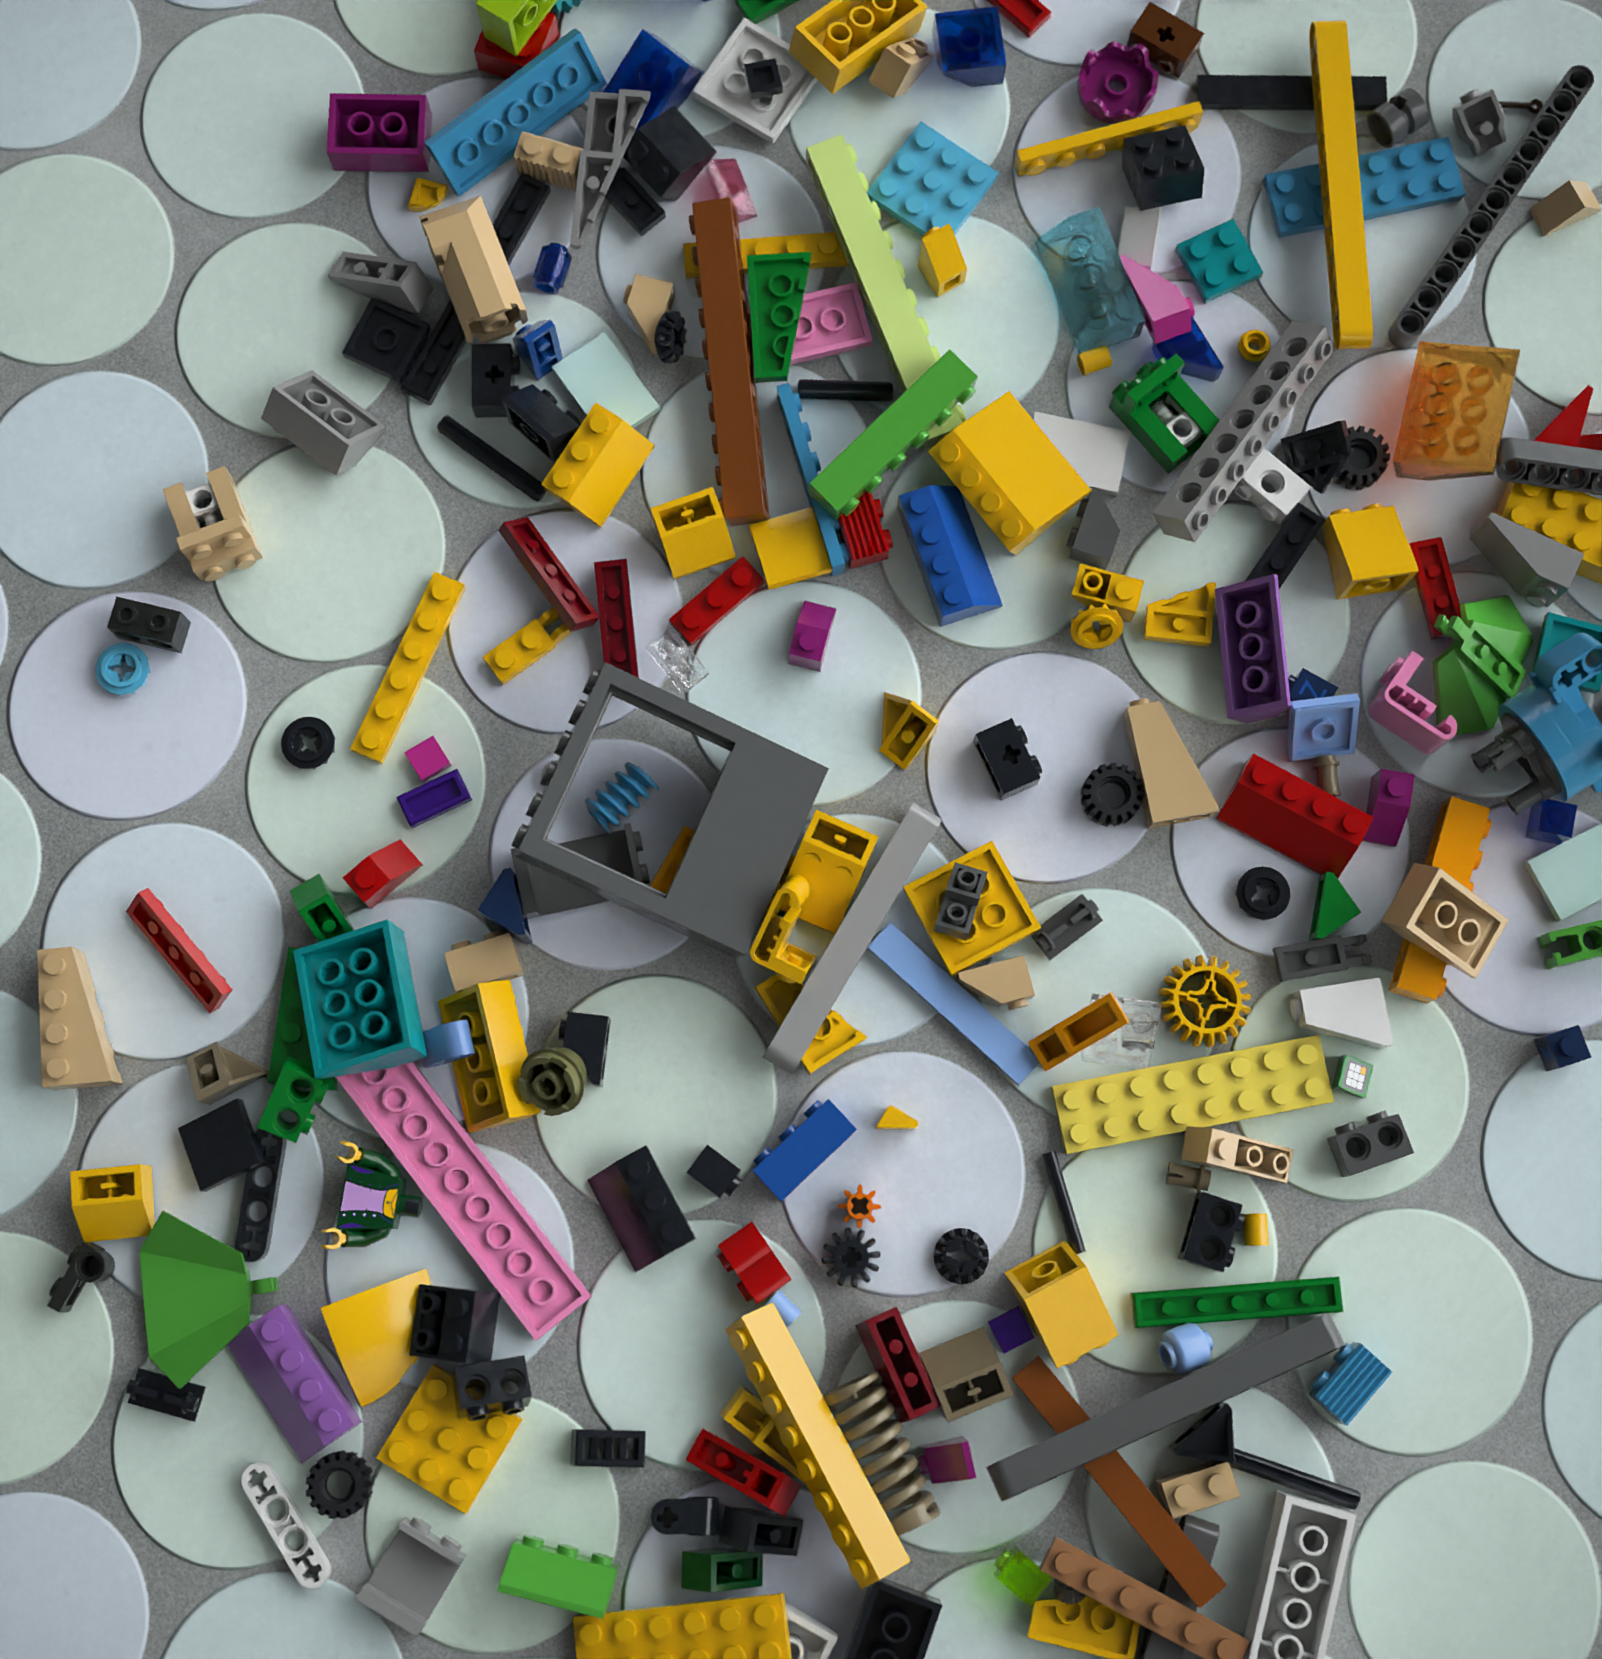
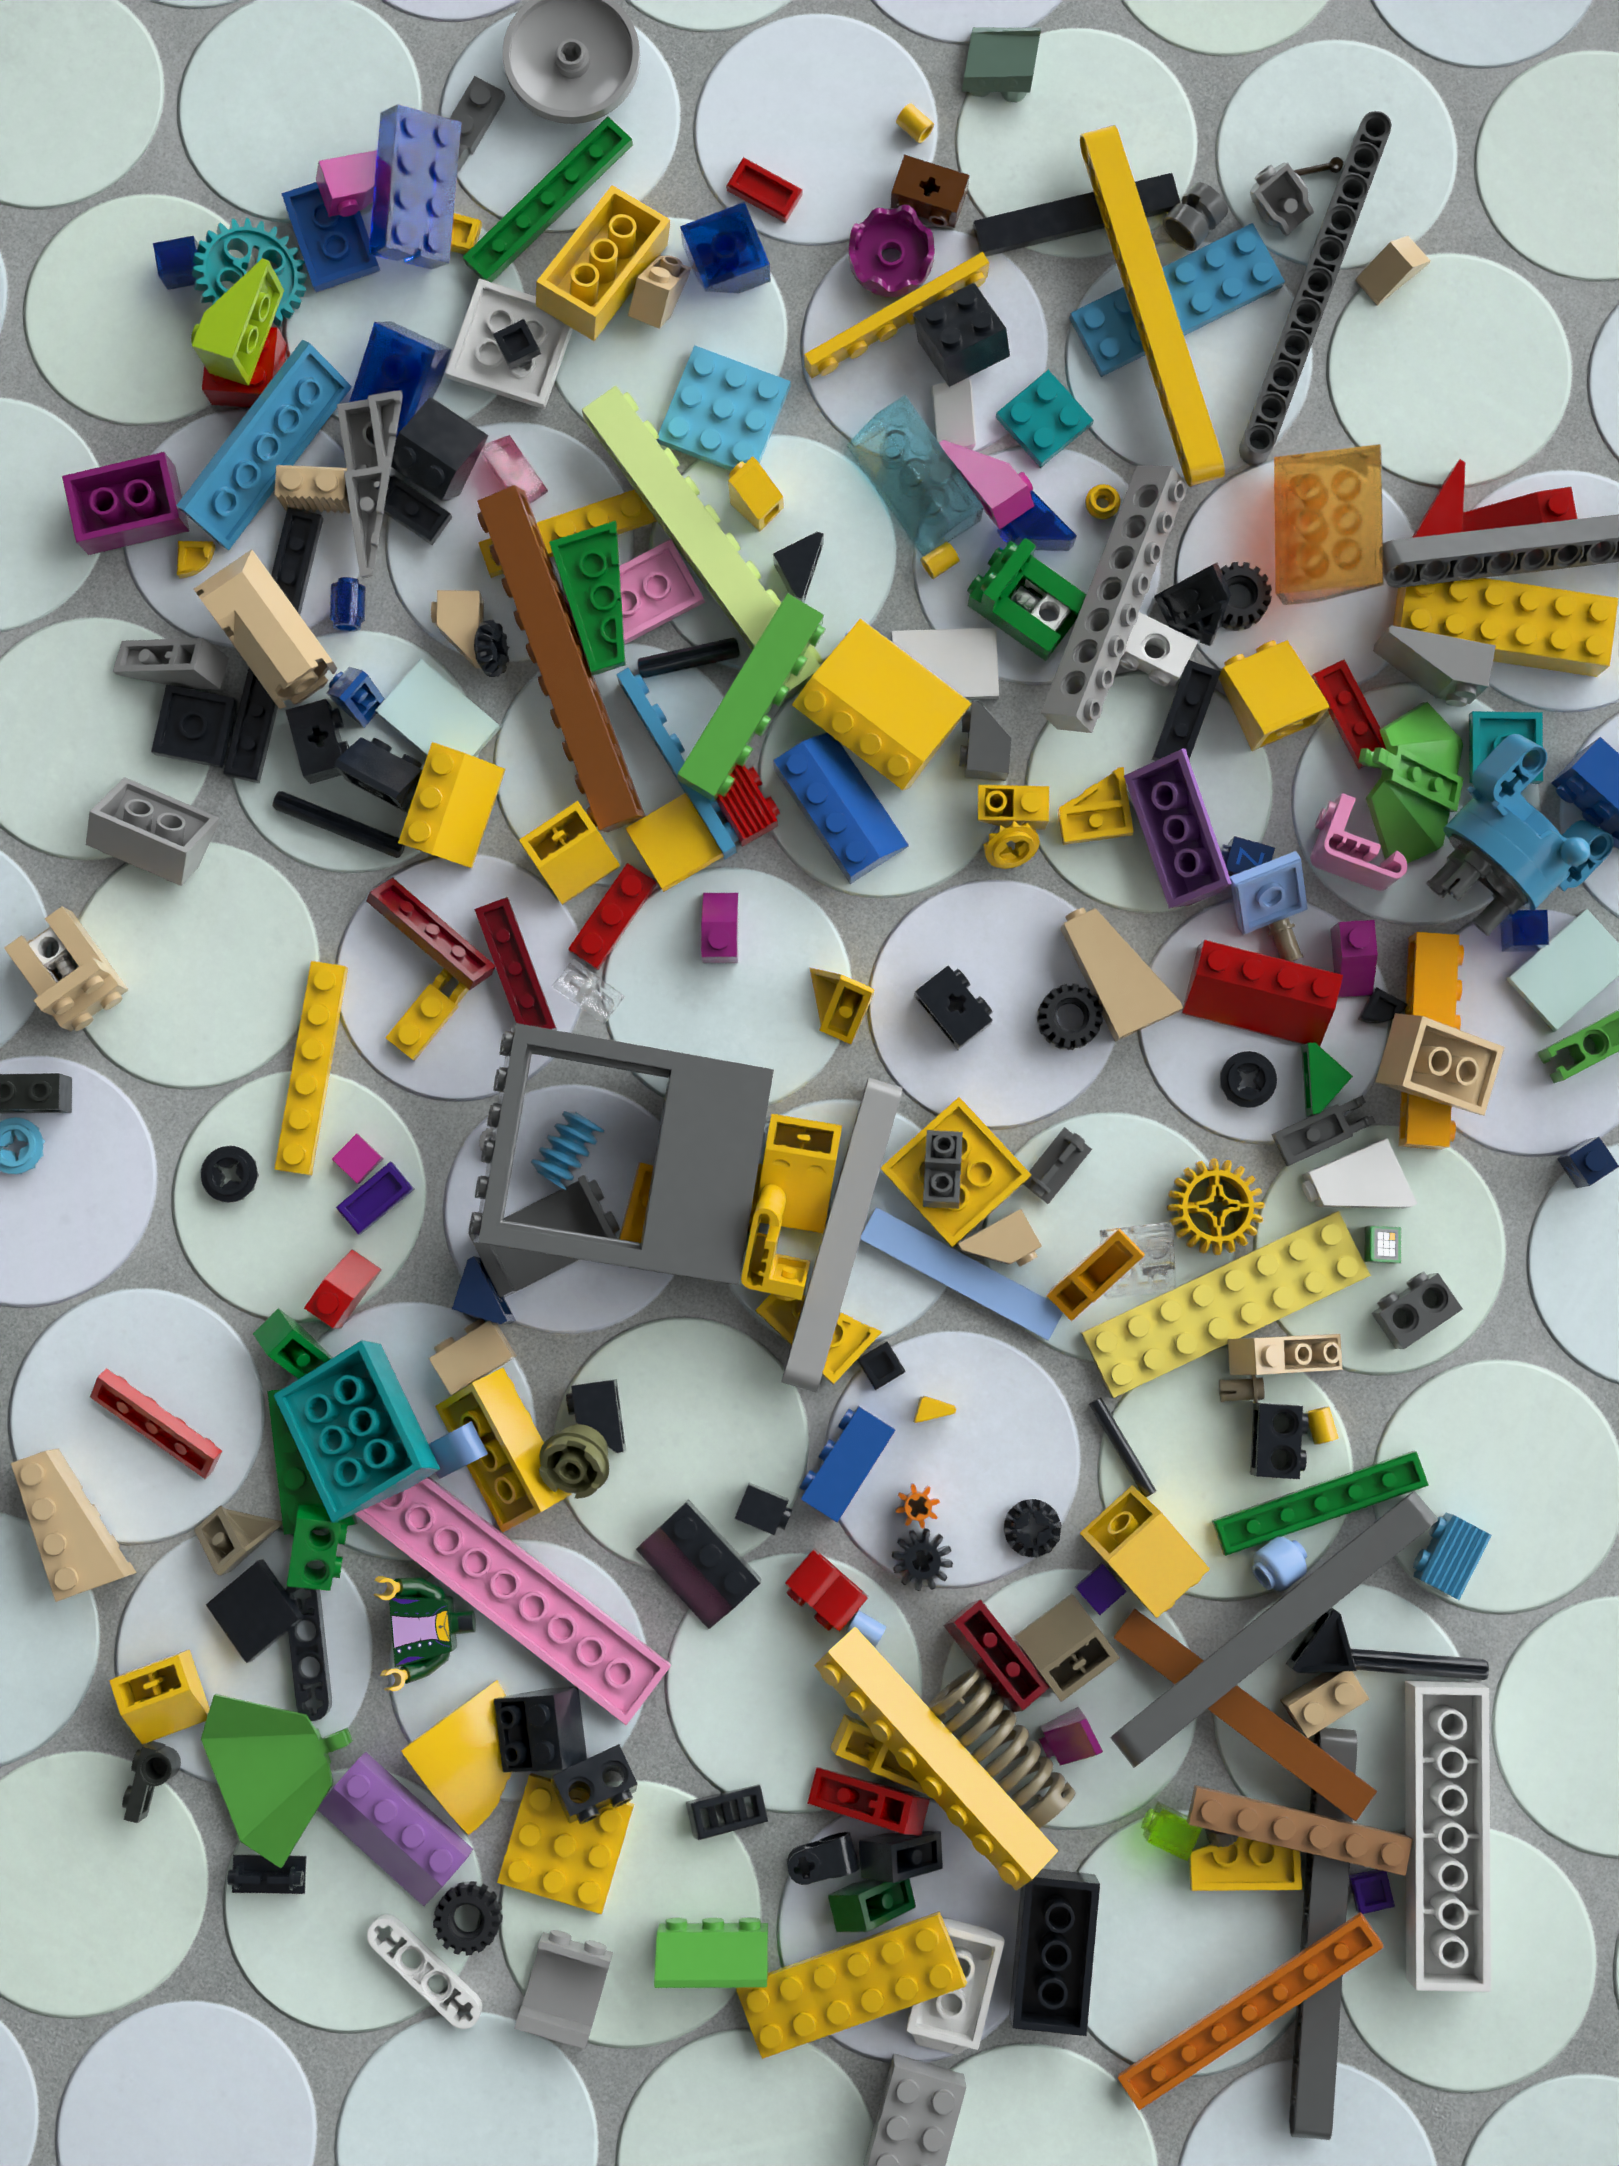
camera: 10 degrees left, 5 degrees up
none -> black slope [773,532,824,603]
none -> black tile [857,1341,906,1390]
none -> black tile [1358,987,1408,1024]

